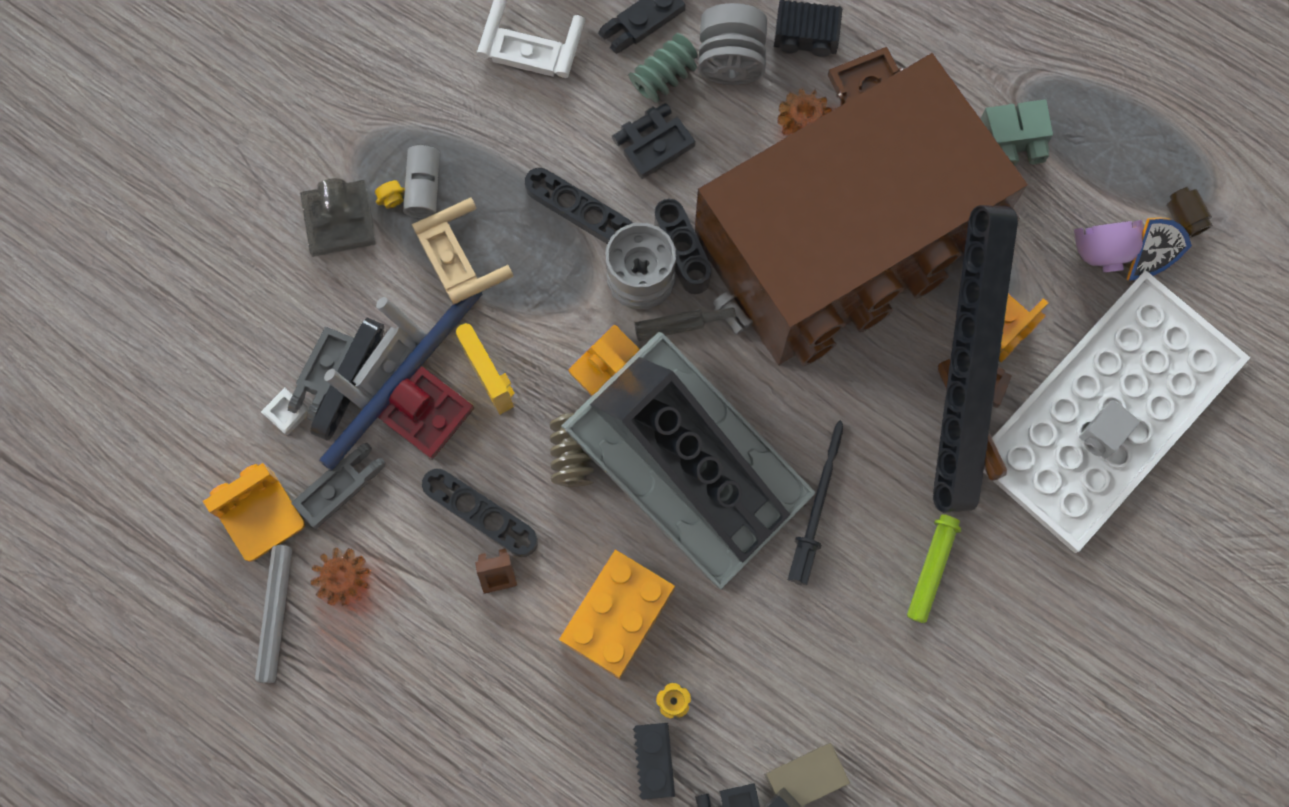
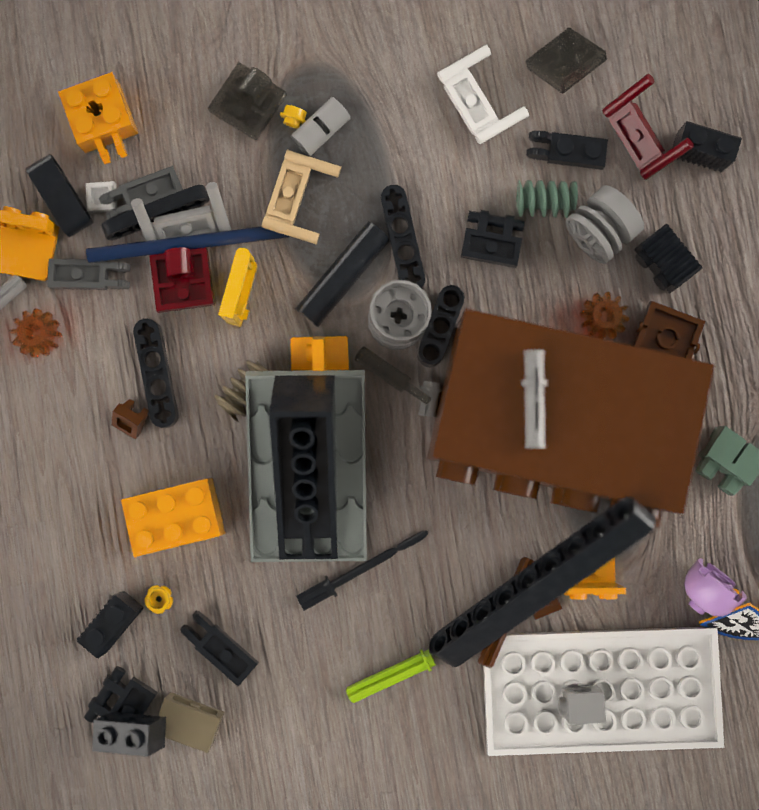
camera: 45 degrees right, 10 degrees up
none -> black beam [26,154,94,238]
none -> light orange hinge [58,72,138,164]
none -> black hinge [180,611,259,686]
none -> black brick [295,221,389,327]
none -> light grey pin [522,350,548,448]

